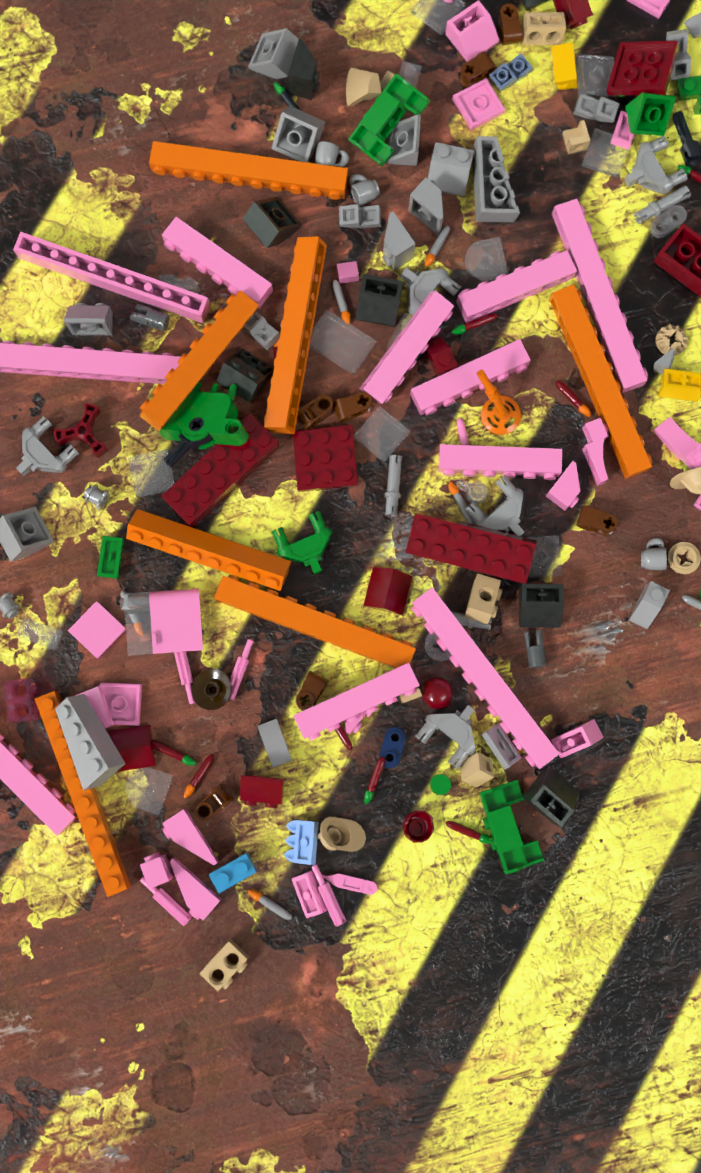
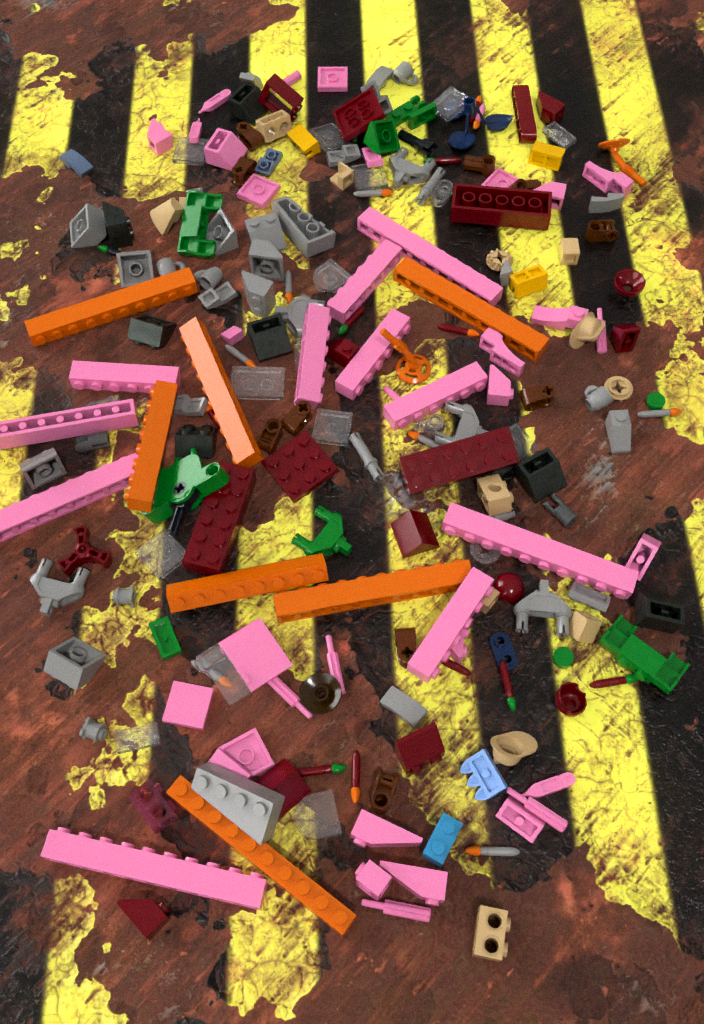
camera: 30 degrees left, 20 degrees down
none -> light grey piece [354,189,393,197]

